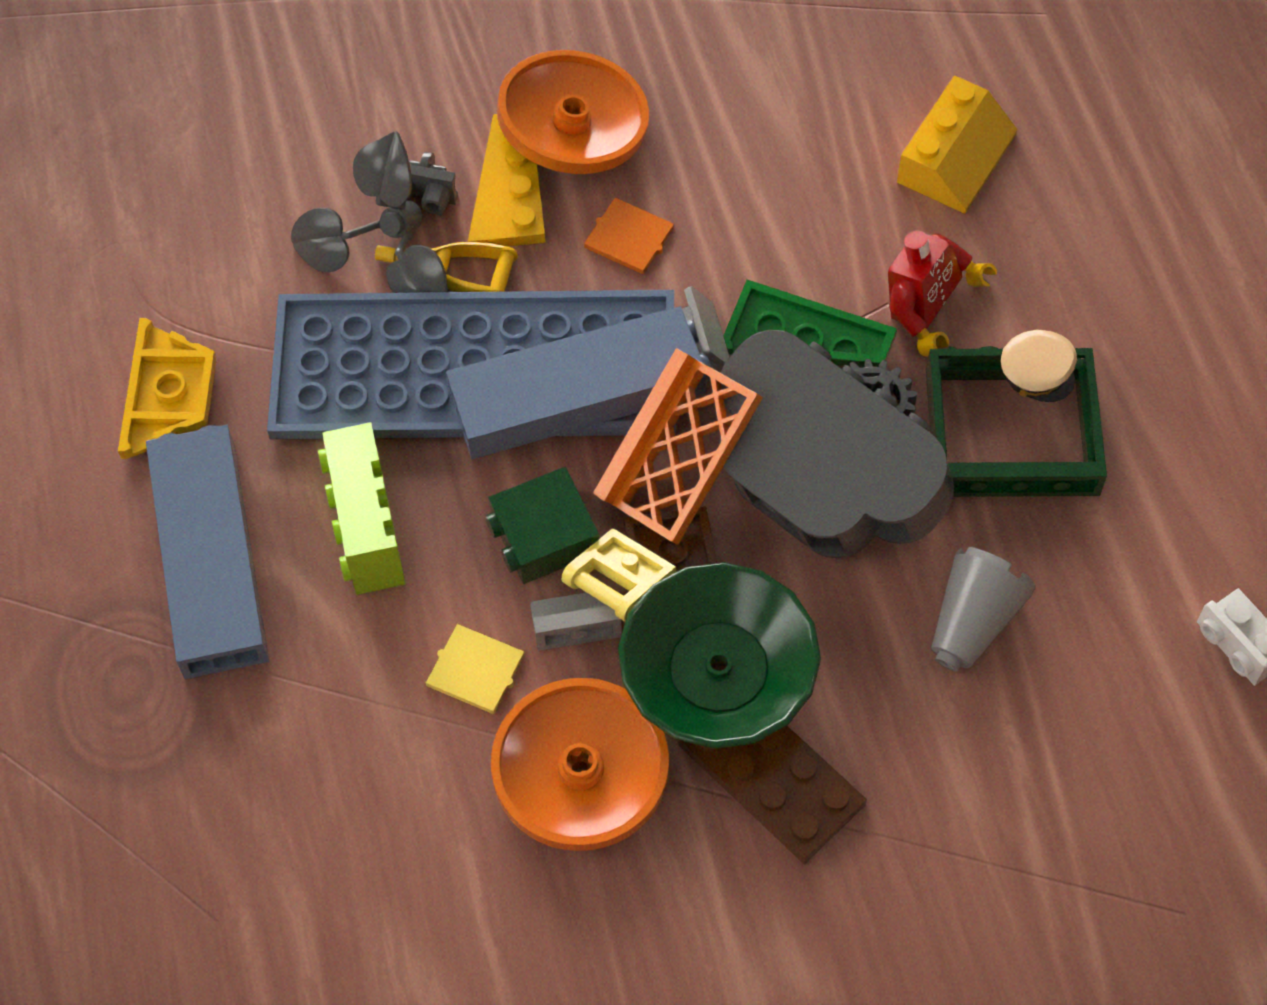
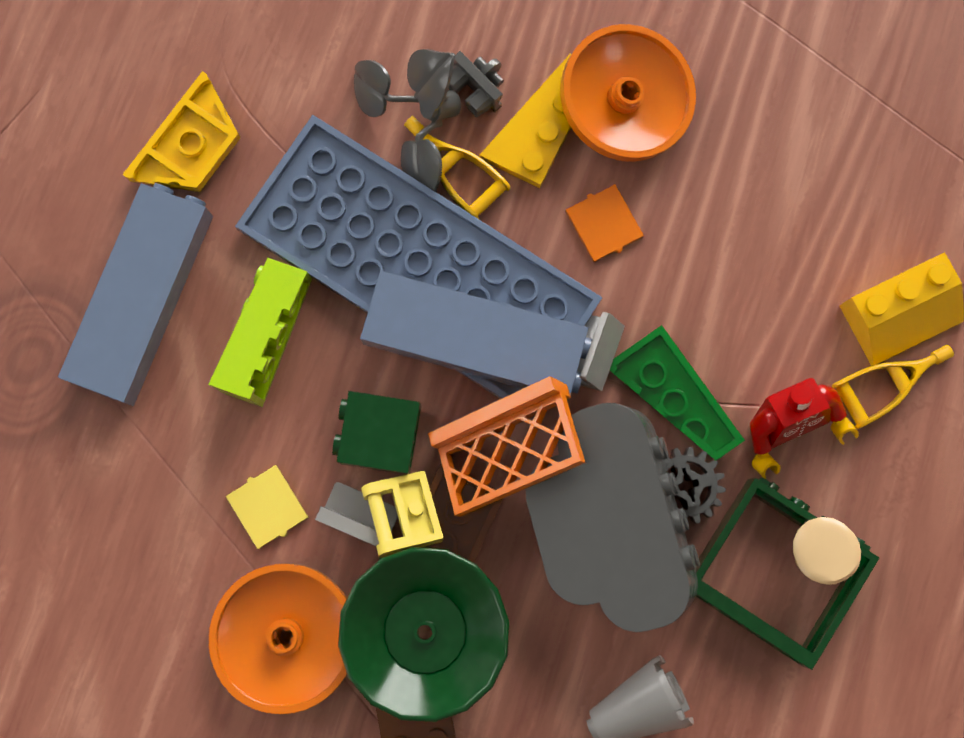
camera: 30 degrees right, 20 degrees up
none -> yellow piece [832,344,954,429]

